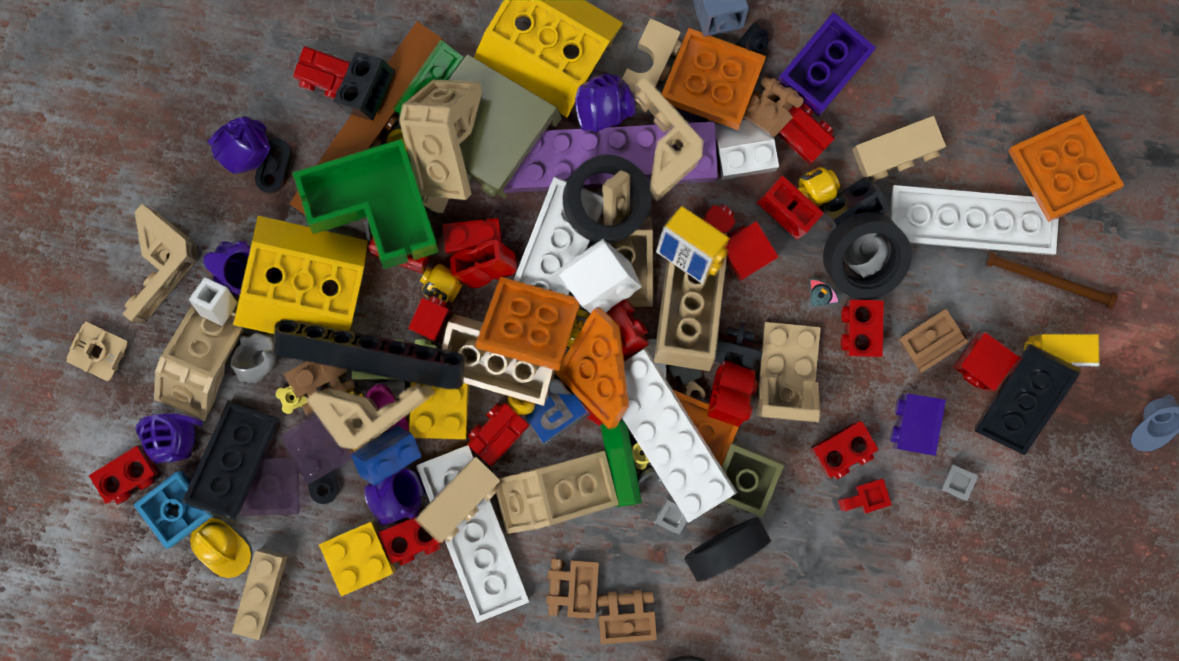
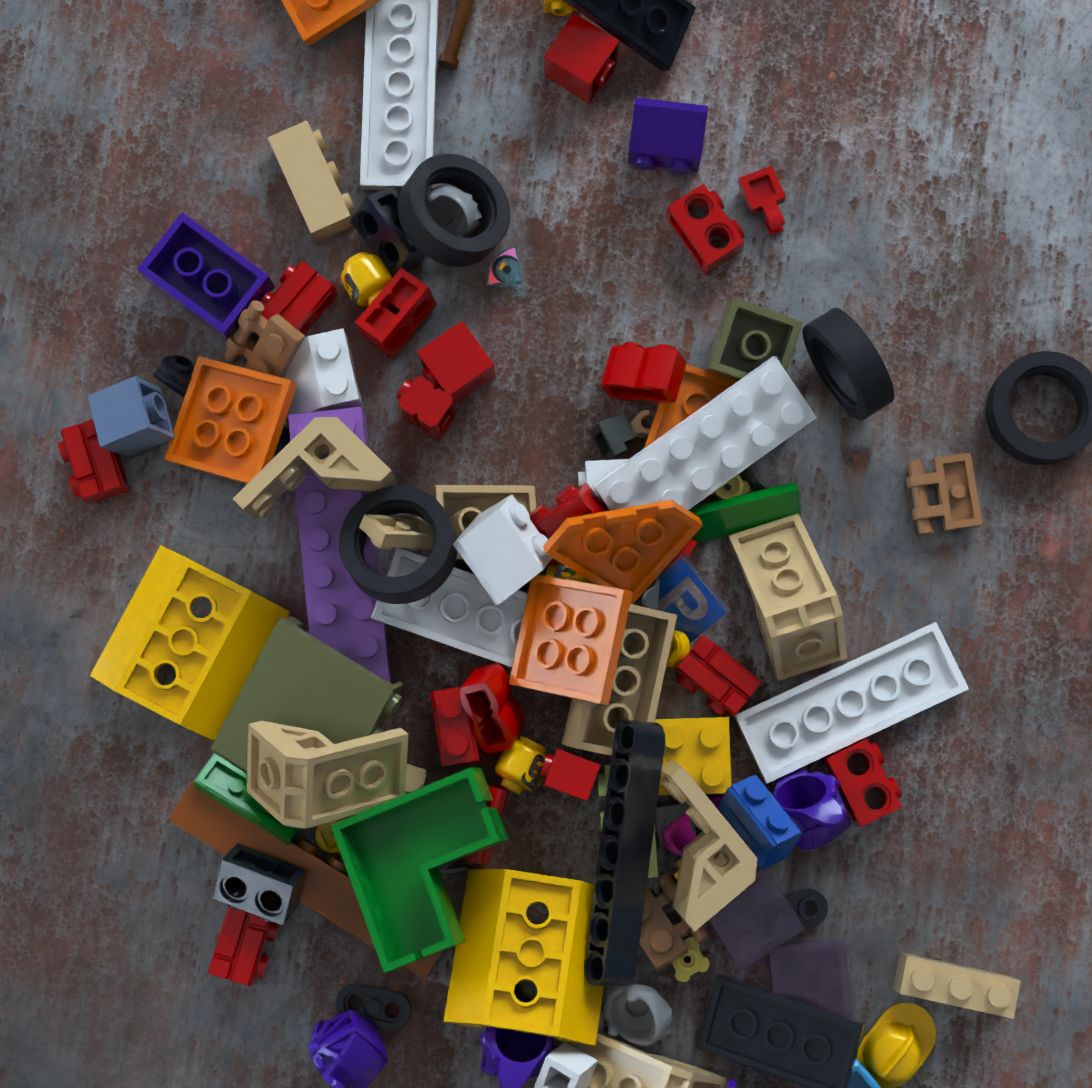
camera: 85 degrees left, 5 degrees down
yellow brick [319,520,396,597] -> none
tan brick [414,457,500,543] -> none
medium nougat plate [546,559,599,619] -> none
dark purple piece [575,74,636,132] -> none
tan arch [622,18,682,111] -> none
tan brick [654,255,727,371] -> none
light grey plate [654,496,687,535] -> none
piece [656,206,729,284] -> none
black hips [714,321,763,370] -> none
tan bracket [756,322,821,422] -> none
red brick [841,300,884,357] -> none
medium nougat plate [898,309,968,373] -> none
light grey plate [940,464,978,501] -> none

